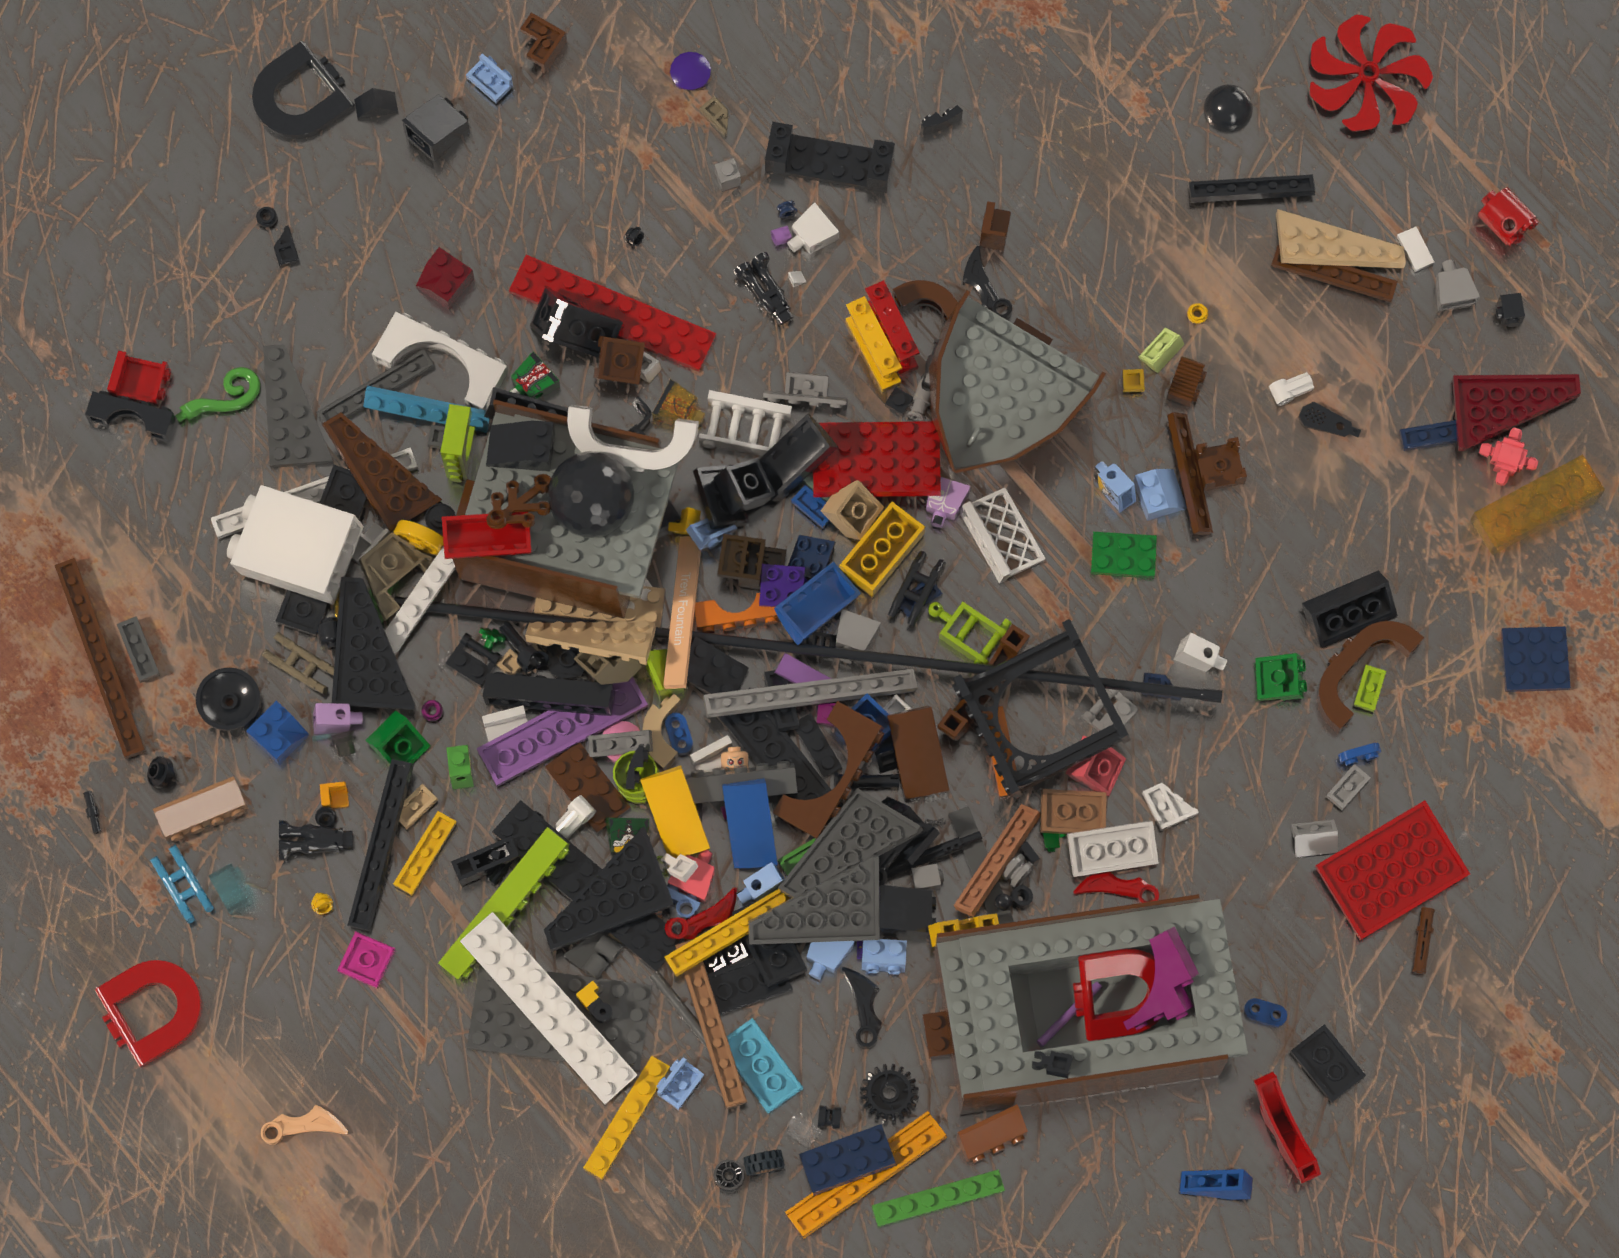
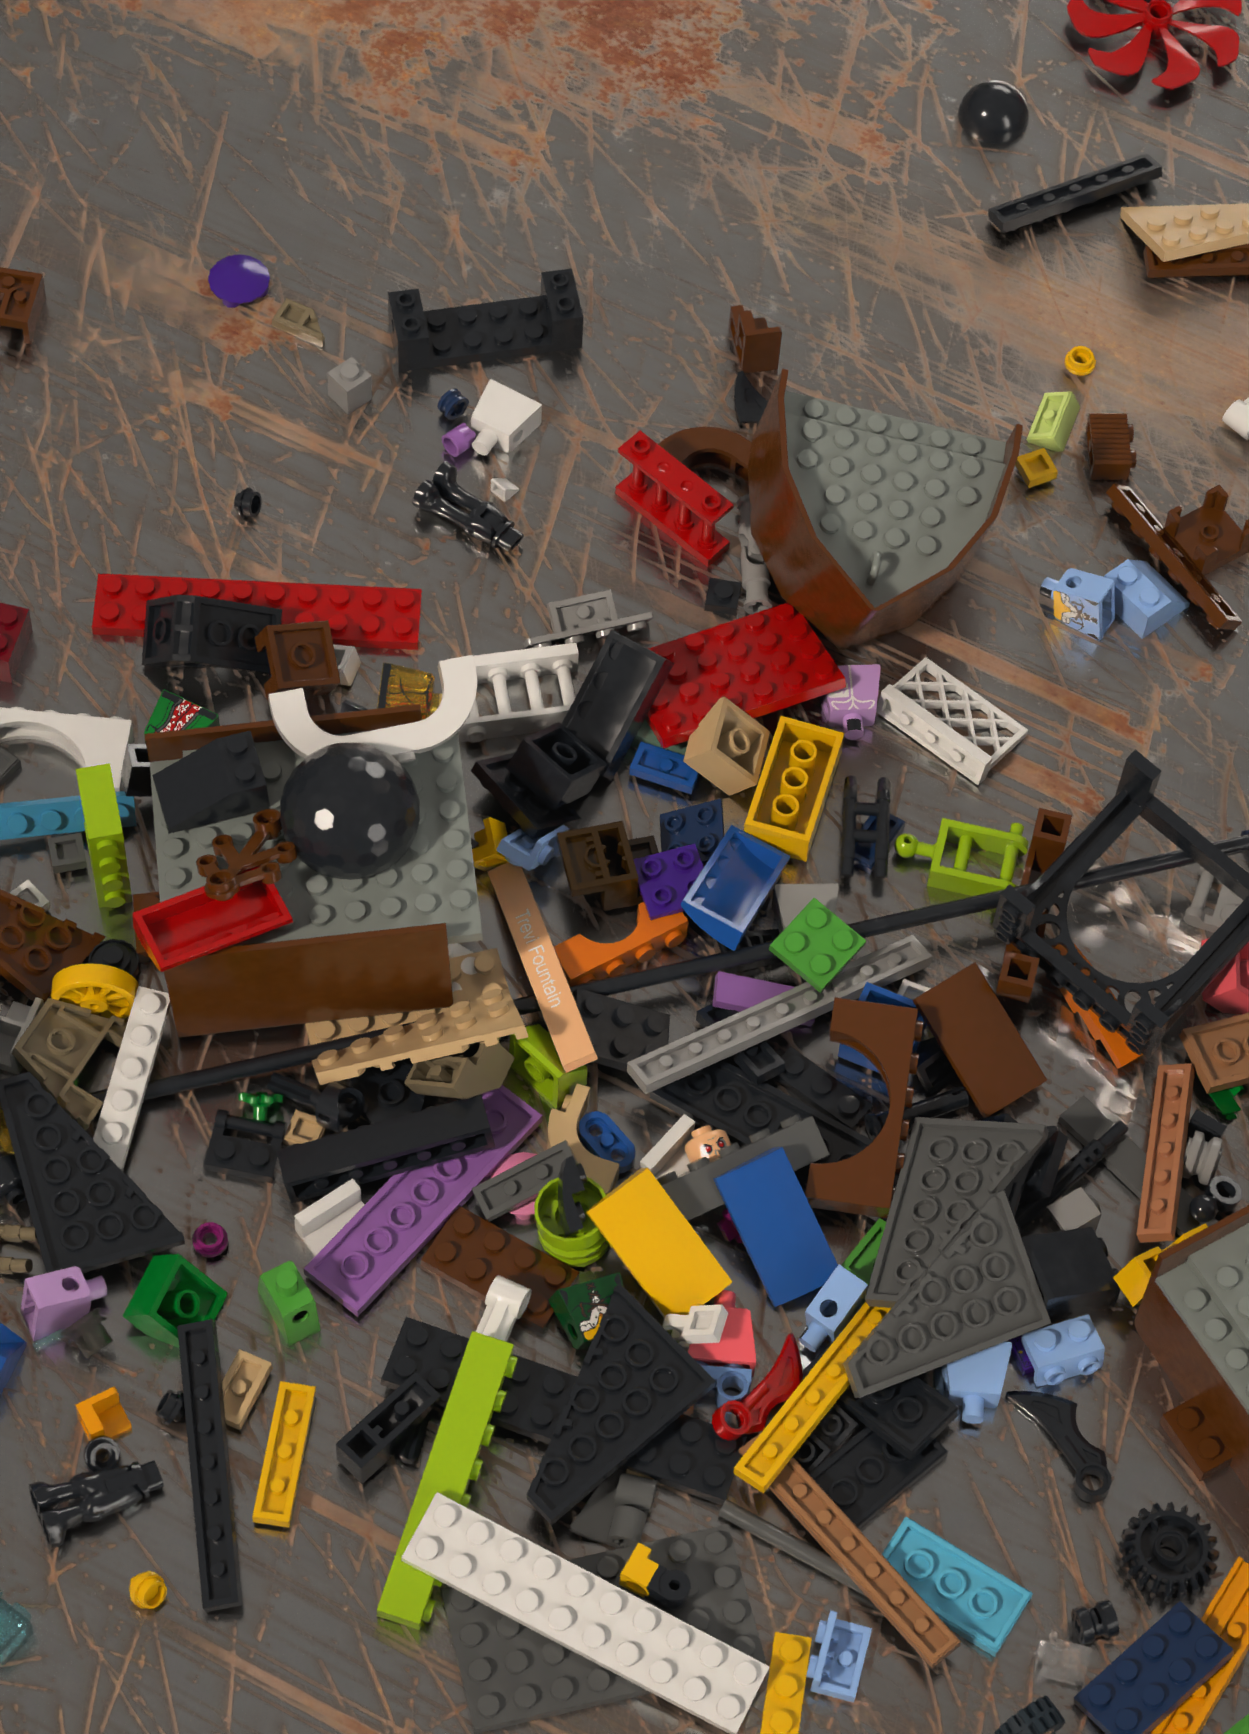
camera: 25 degrees left, 15 degrees down
dark pink tile [337,931,395,988] -> none
magenta plate [816,703,836,726] -> none
yellow fence [845,296,902,392] -> none
black slope [921,105,963,135] -> none
green plate [1091,531,1157,578] -> none
none -> black plate [155,1389,185,1425]
none -> bright green plate [769,898,866,993]

